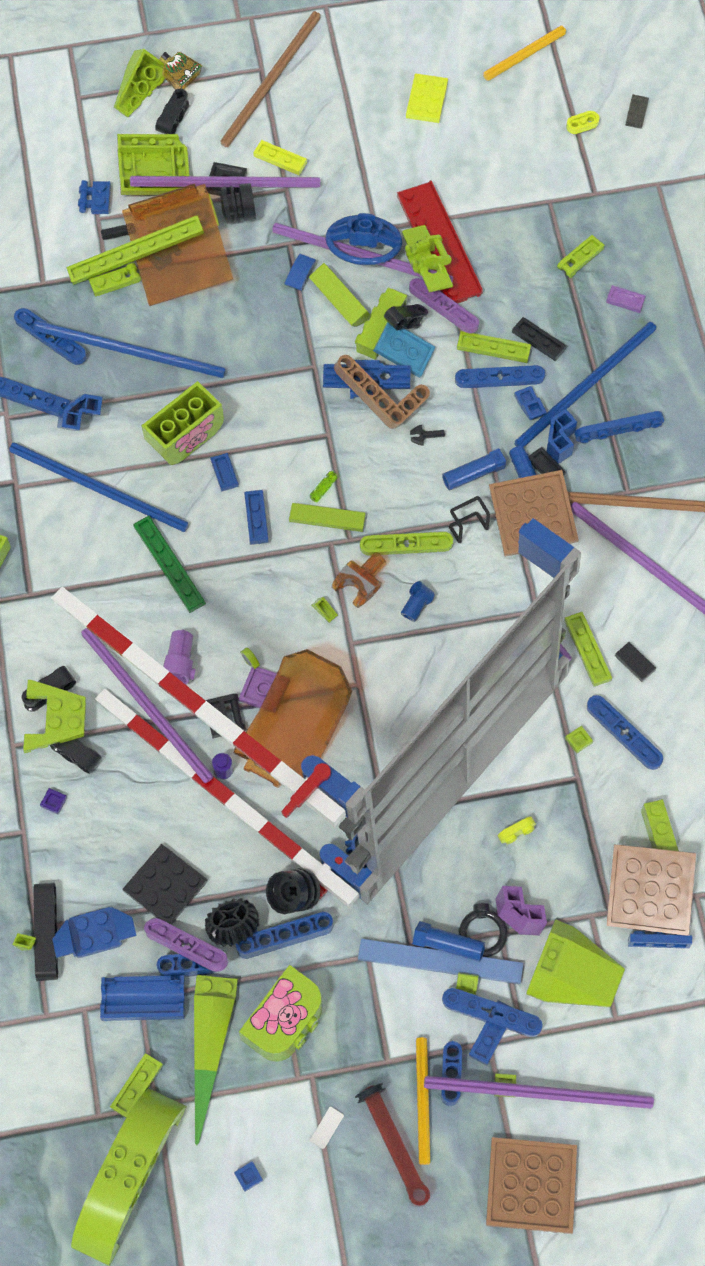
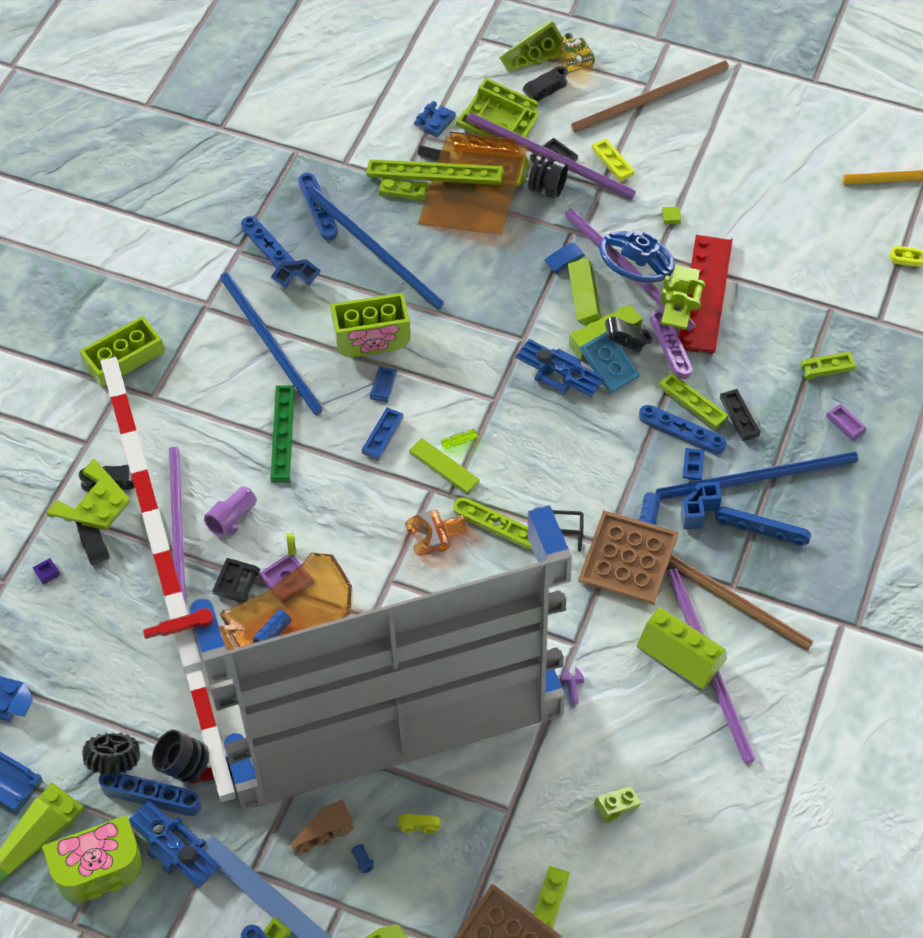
camera: 30 degrees right, 10 degrees down
black plate [122,844,208,925] -> none
medium lavender piece [144,918,228,972] -> none
blue beam [156,954,214,977] -> none
lime piece [311,597,338,623] -> none
medium nougat beam [334,355,430,429] -> none
blue piece [401,581,435,622] -> none
neon yellow plate [406,73,448,123] -> none
black bar [410,424,445,446] -> none
blue piece [412,921,485,962] -> none
blue piece [442,448,506,491] -> none
black piece [459,903,508,957] -> none
medium lavender brick [495,886,547,936] -> none
black tile [528,447,566,476] -> none
lime plate [564,612,612,687] -> none
lime plate [565,726,593,754] -> none
blue piece [586,695,663,770] -> none
black tile [615,642,656,682] -> none
none -> blue piece [129,800,221,888]
none -> blue axle [252,610,292,643]
none -> medium nougat slope [291,799,354,856]
none -> blue pin [351,844,374,873]
none -> lime plate [593,786,641,823]
none -> lime slope [637,607,727,690]
none -> lime tile [662,207,681,224]

